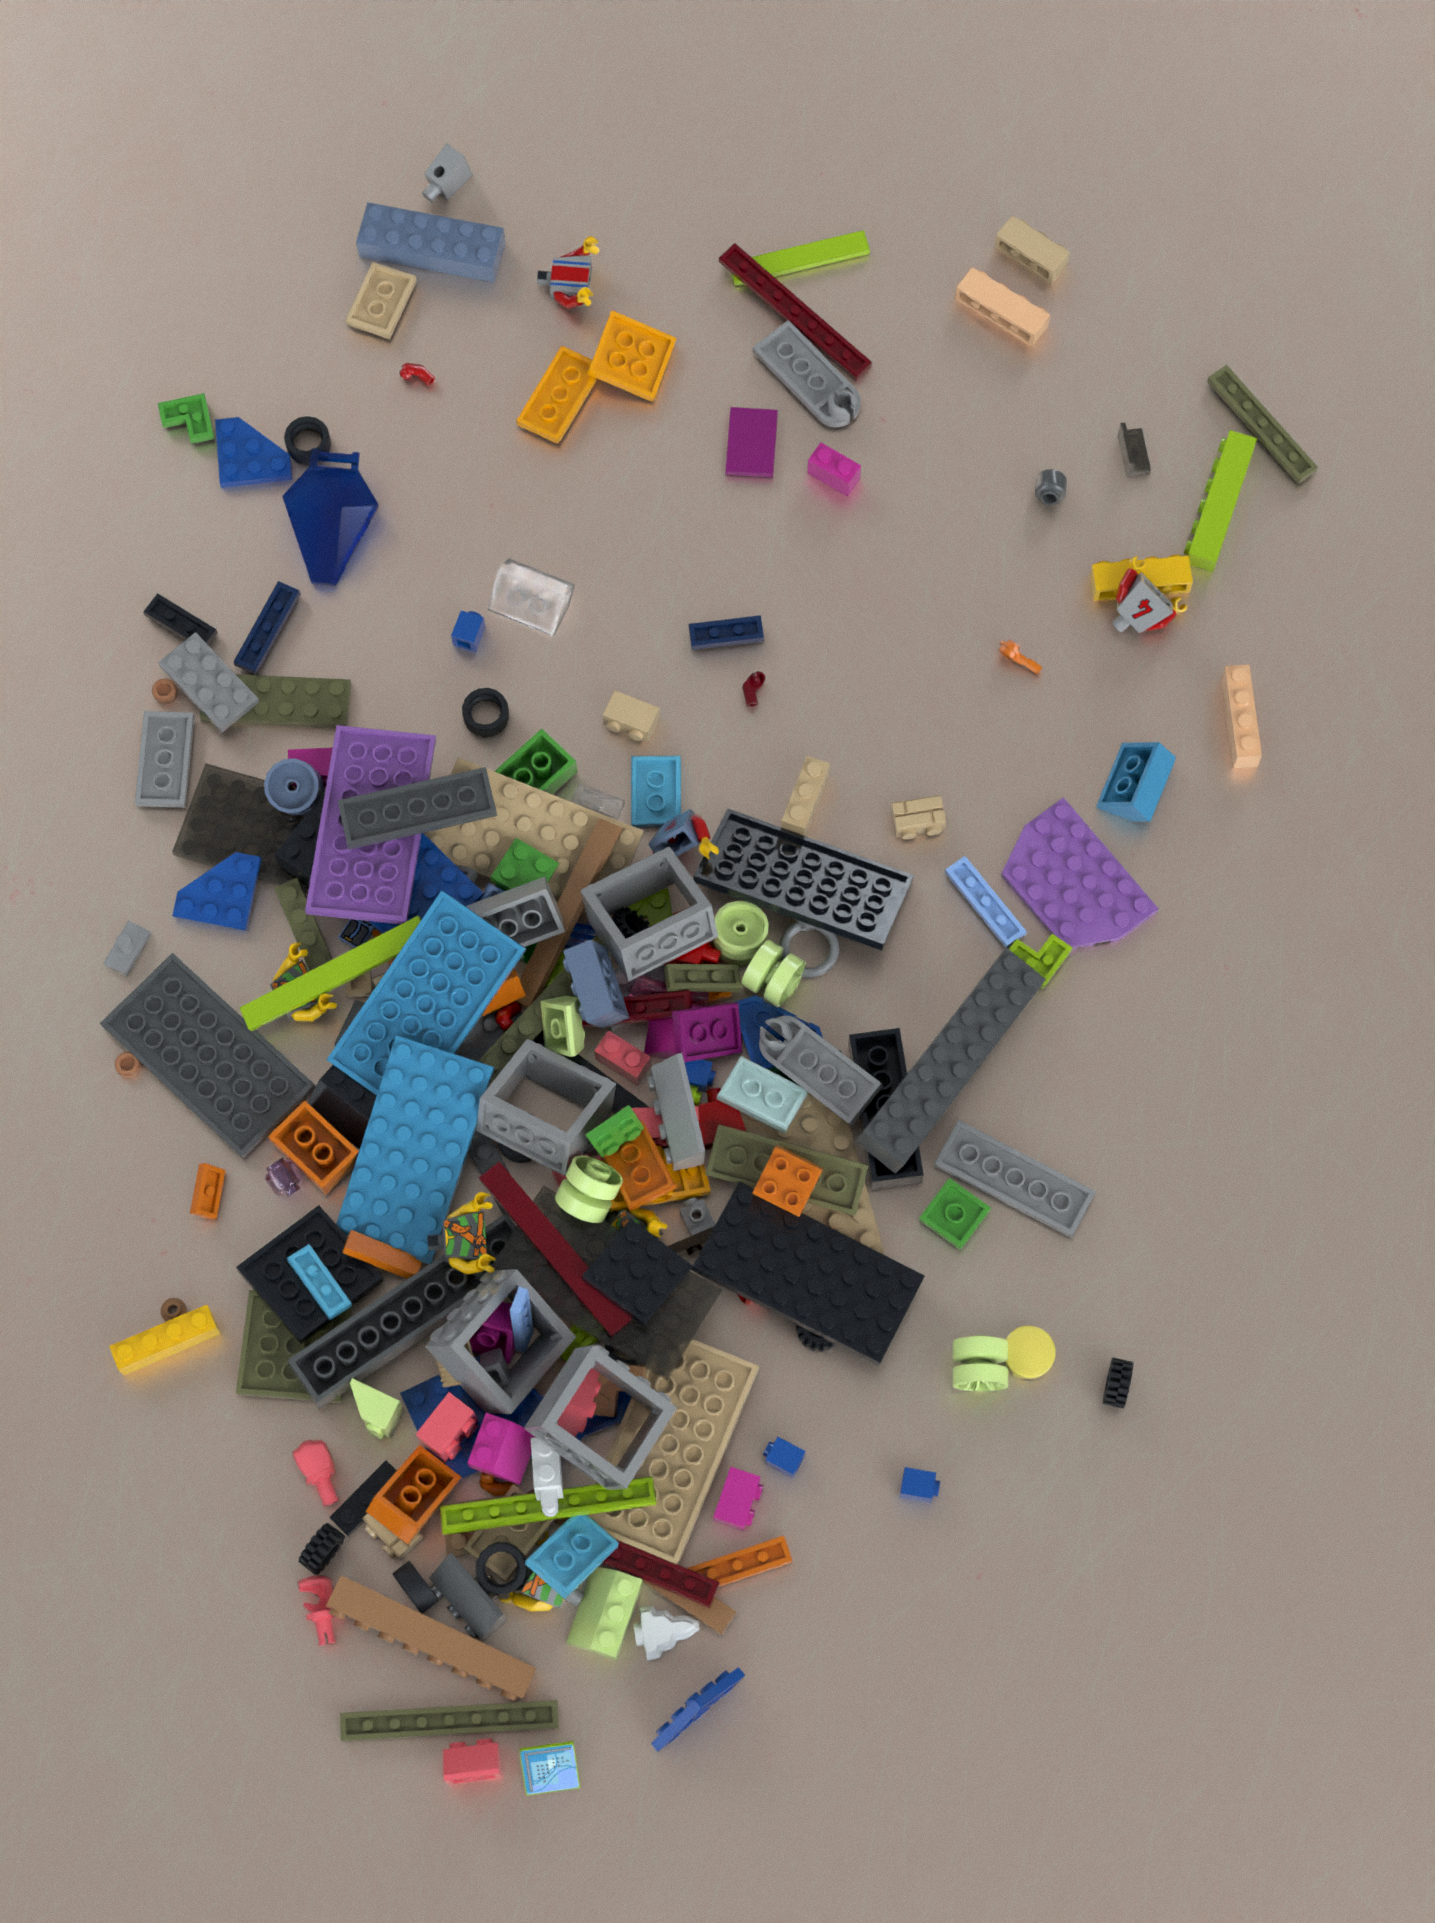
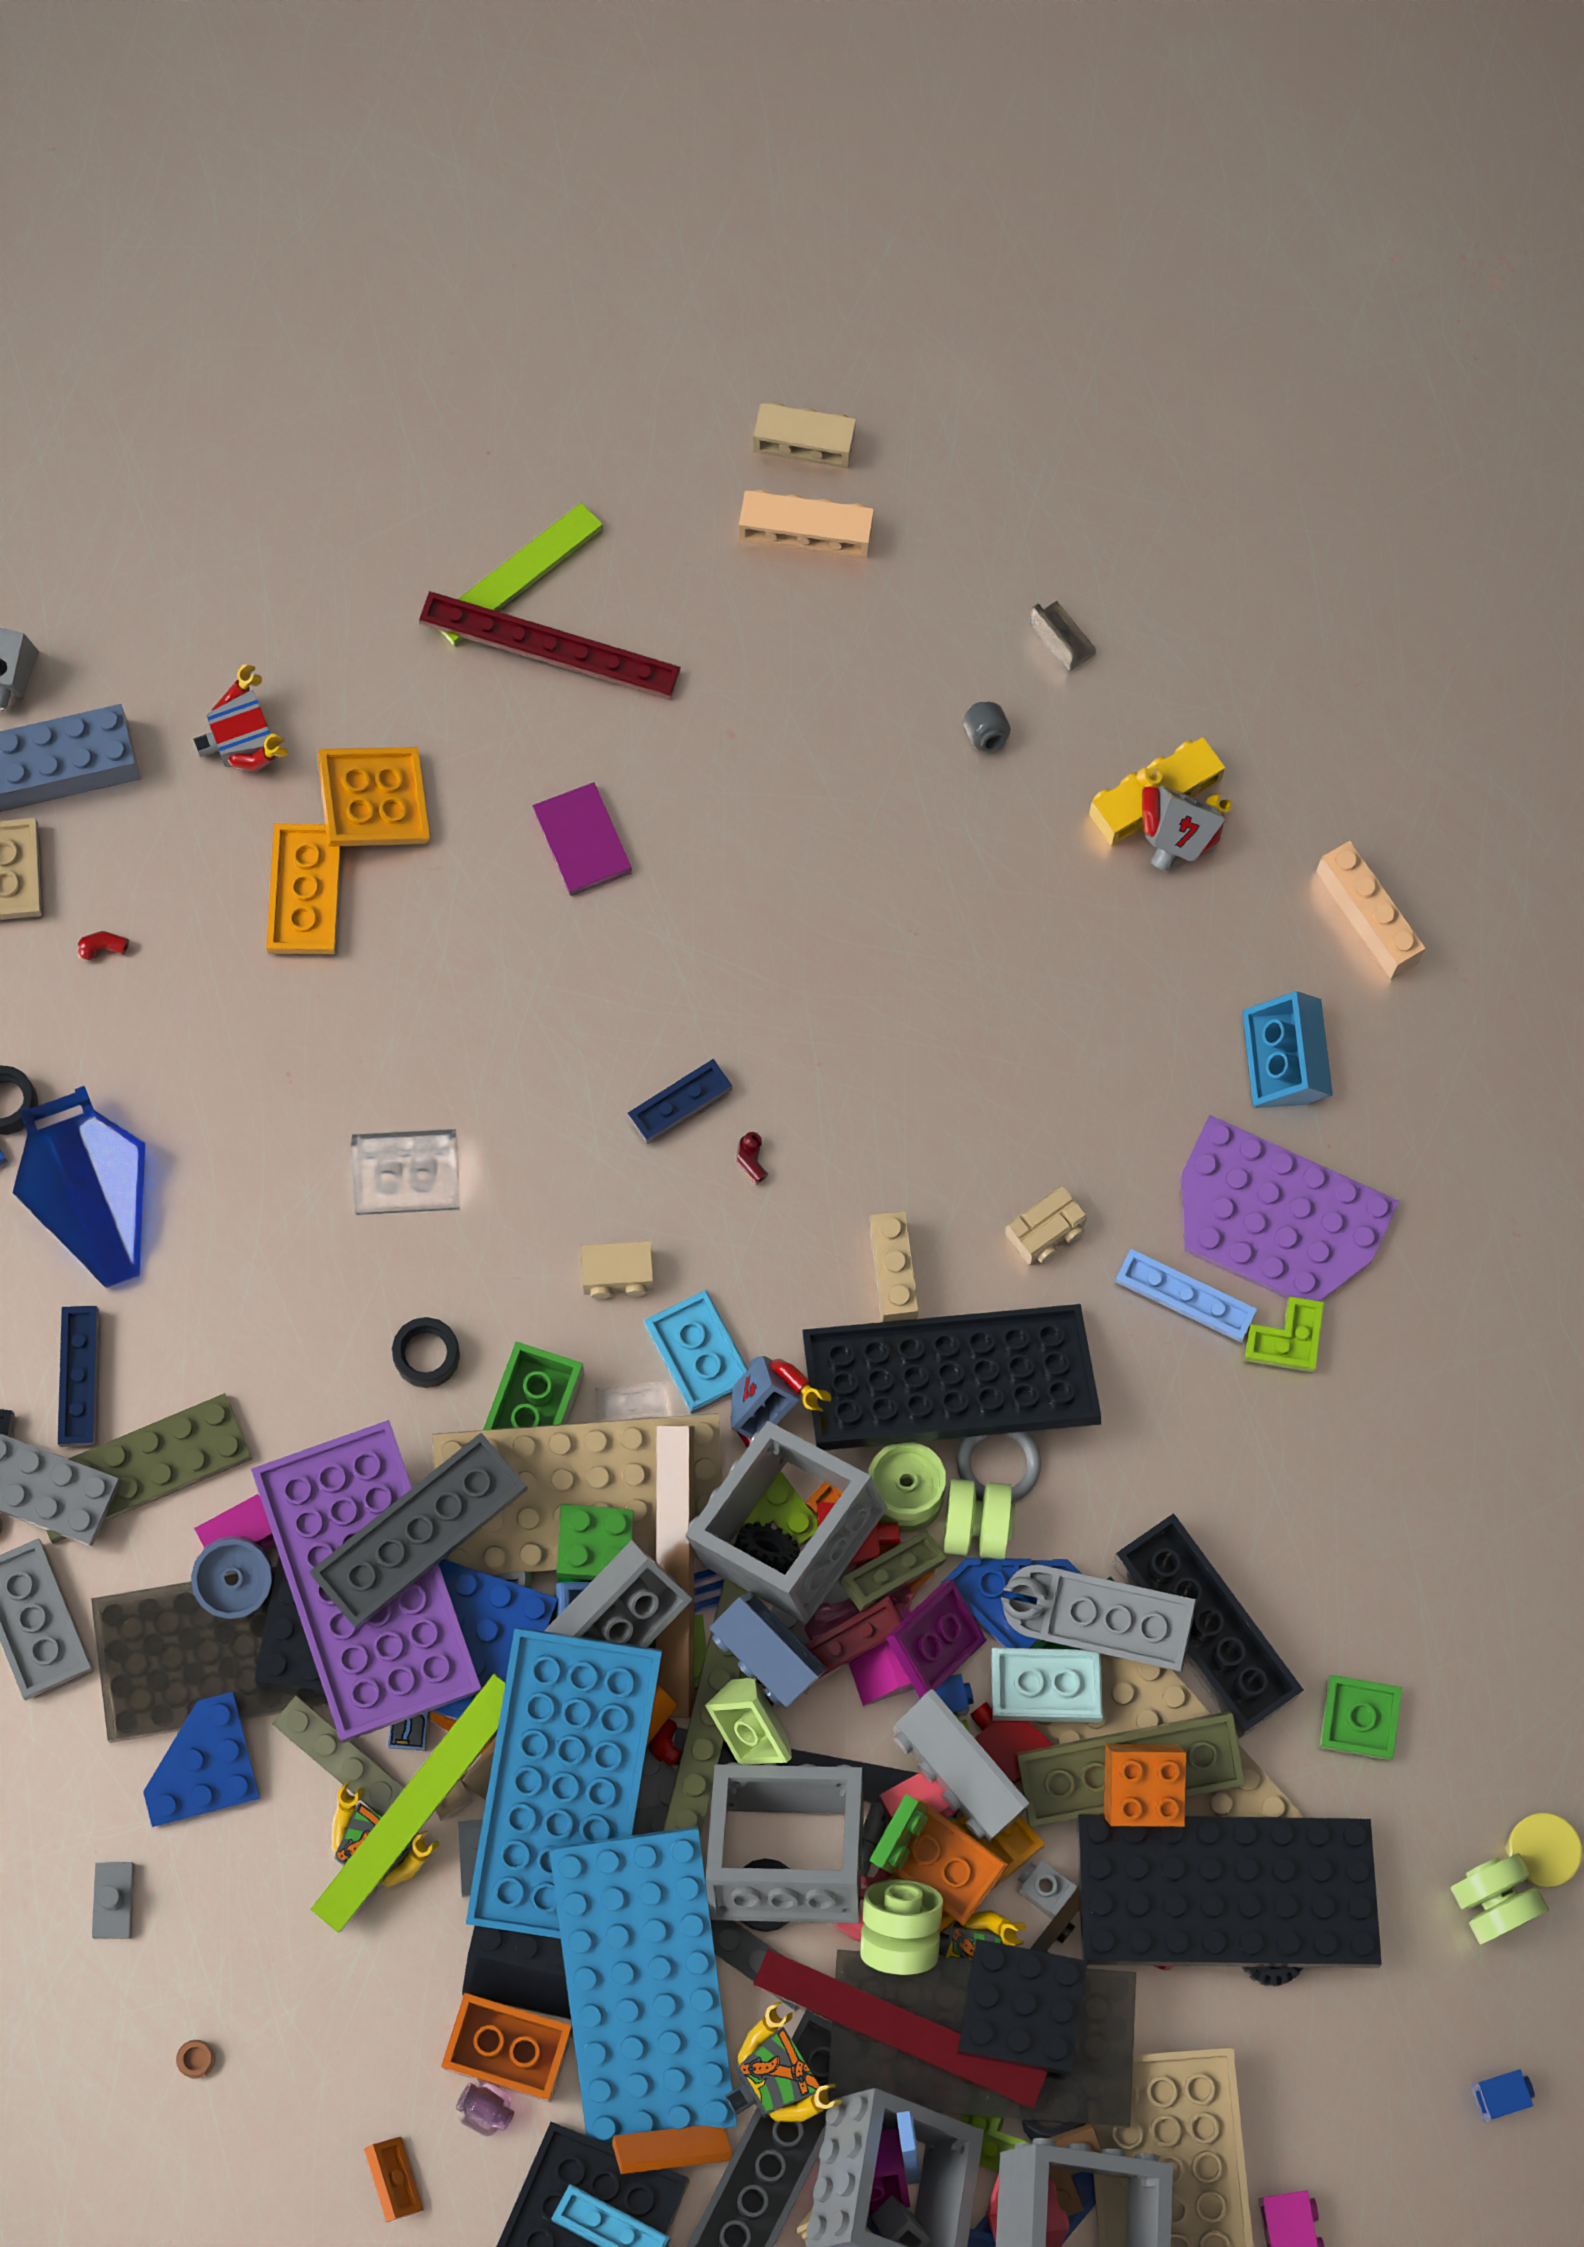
camera: 30 degrees left, 0 degrees up
dark grey plate [100,953,316,1159] -> none
blue brick [451,610,486,653] -> none
coral brick [594,1030,652,1086] -> none
light grey plate [753,320,861,427] -> none
blue brick [763,1436,806,1479] -> none
dark pink brick [807,442,861,497] -> none
dark grey brick [855,948,1046,1173] -> none
light grey plate [934,1120,1096,1238] -> none
orange plate [998,639,1042,675] -> none
lime brick [1184,430,1257,572] -> none
olive plate [1207,365,1318,484] -> none

